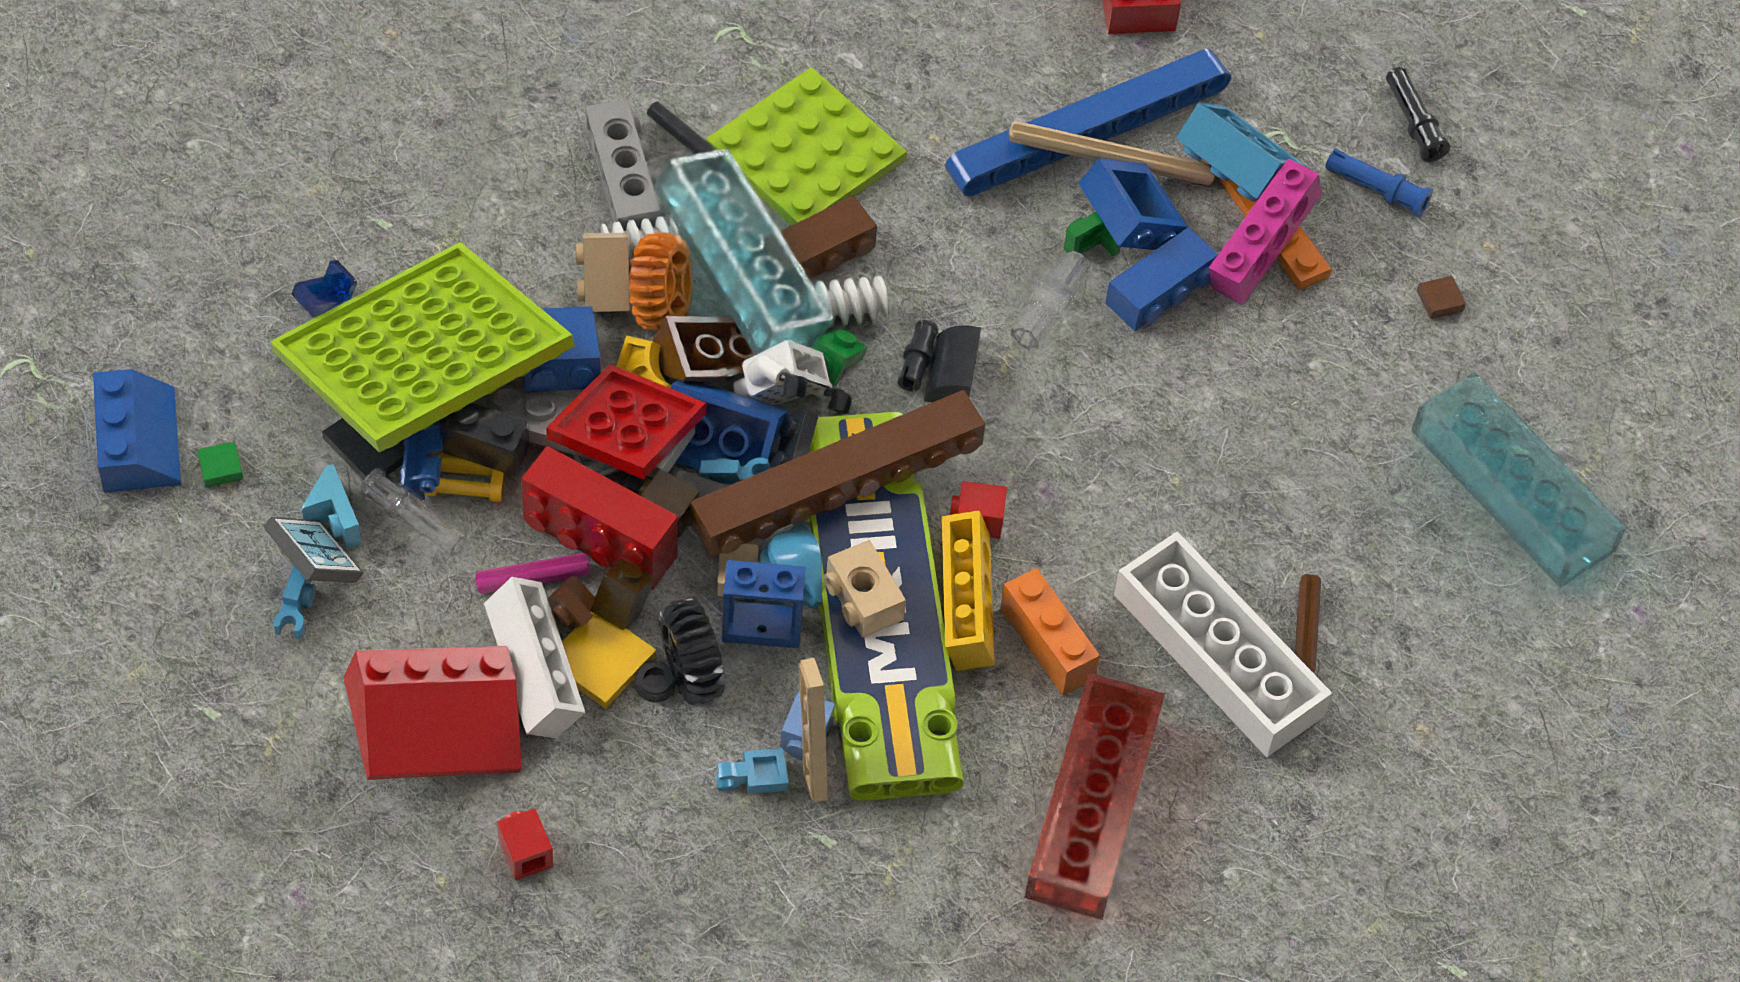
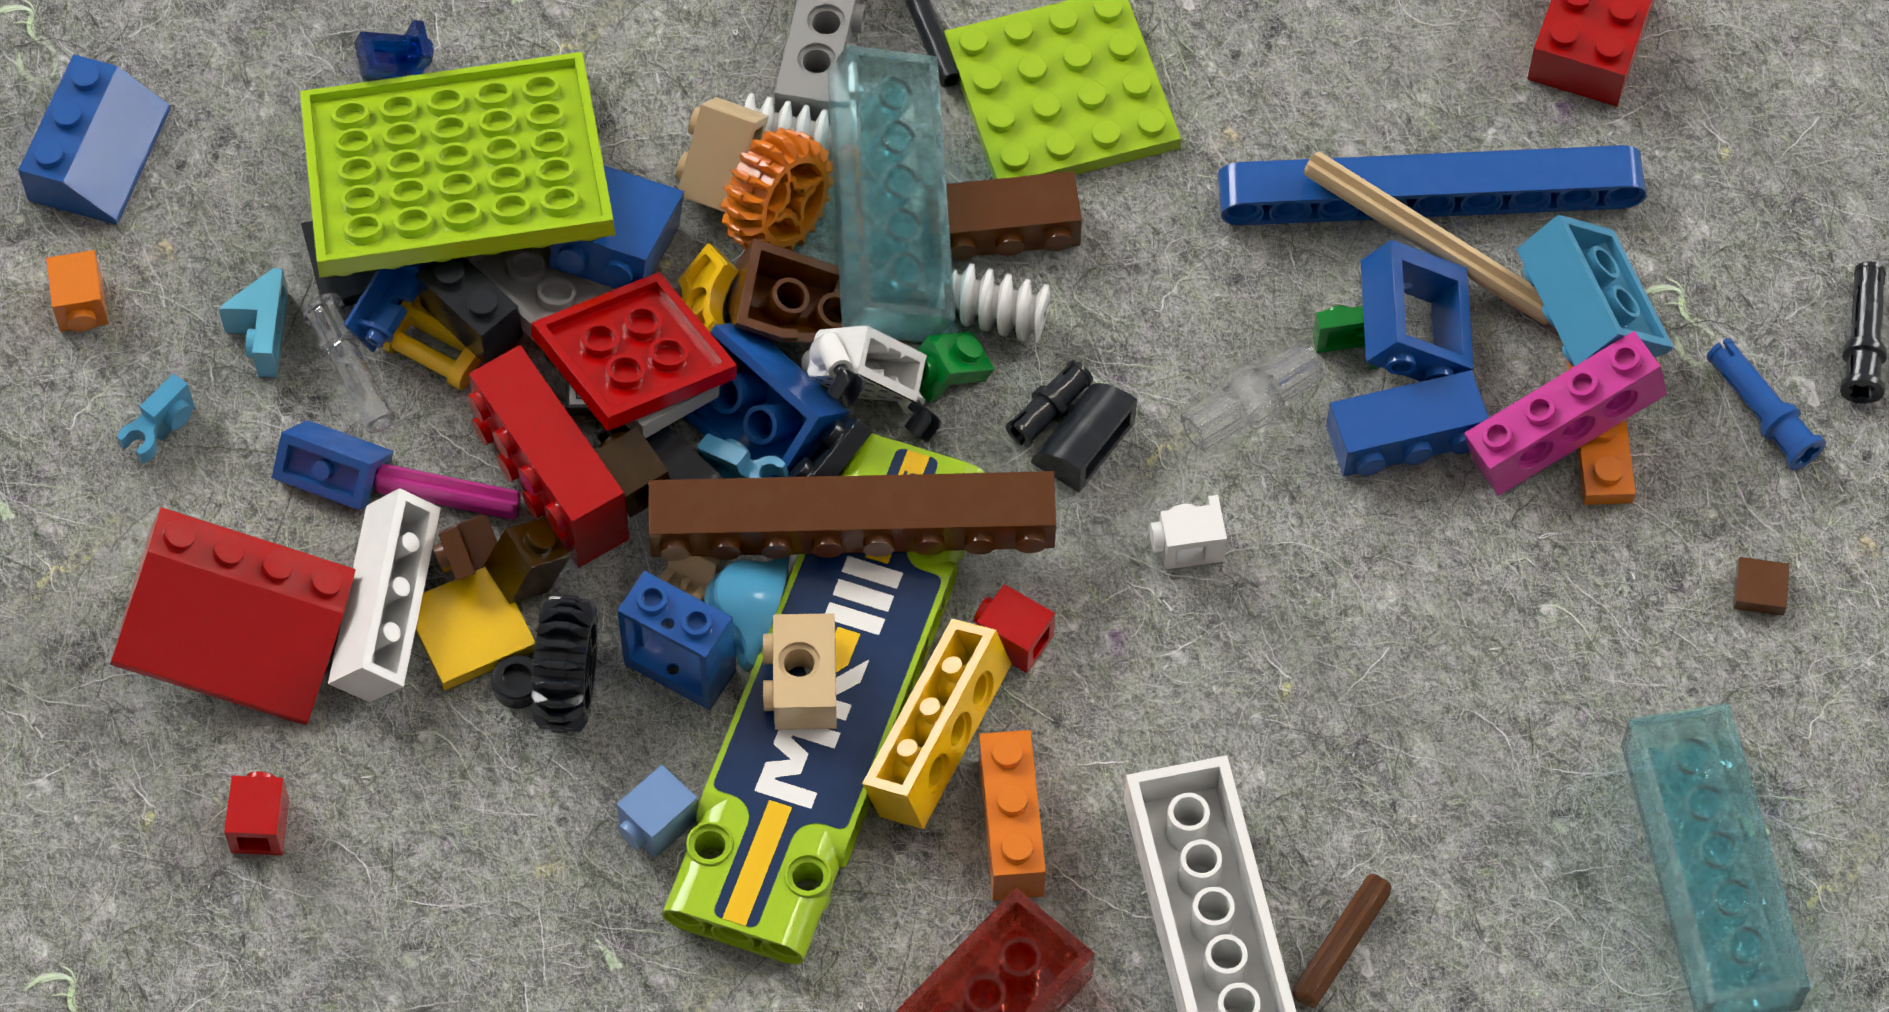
camera: 30 degrees right, 5 degrees up
green tile [197,441,243,488] -> none
tile [264,517,364,583] -> none
dark azure plate [716,748,789,794] -> none
tan tile [799,658,828,803] -> none
none -> orange brick [46,250,109,332]
none -> blue panel [271,420,394,510]
none -> white brick [1149,495,1227,570]

